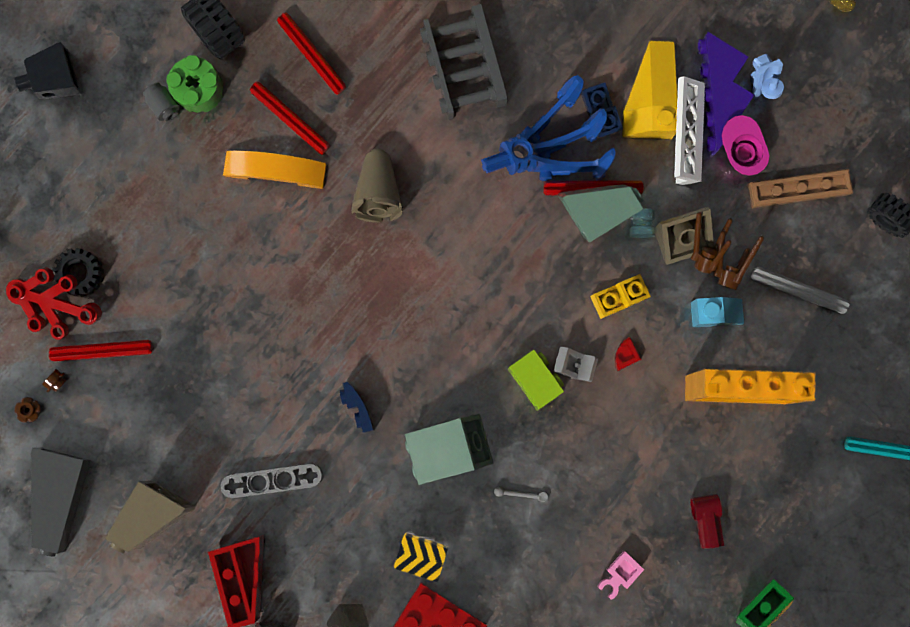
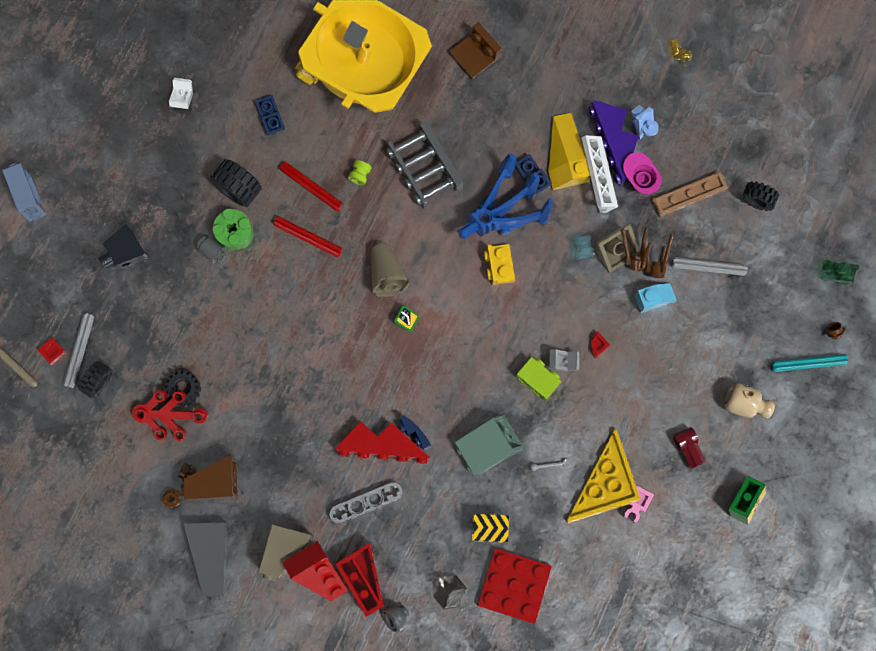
camera: 15 degrees left, 5 degrees down
red axle [49,340,153,361] -> none
light orange slope [223,151,327,189] -> none
red axle [543,181,644,195] -> none
sand green slope [558,184,643,243] -> none
yellow slope [590,274,651,319] -> none
light orange window [685,369,815,405] -> none
none -> reddish brown slope [181,456,238,502]
none -> red wedge [282,541,348,601]
none -> red slope [335,421,430,464]
none -> lime wheel [348,160,372,185]
none -> slope [394,305,420,333]
none -> yellow bracket [484,244,515,285]
none -> yellow tile [567,429,641,523]
none -> tan piece [724,383,775,418]

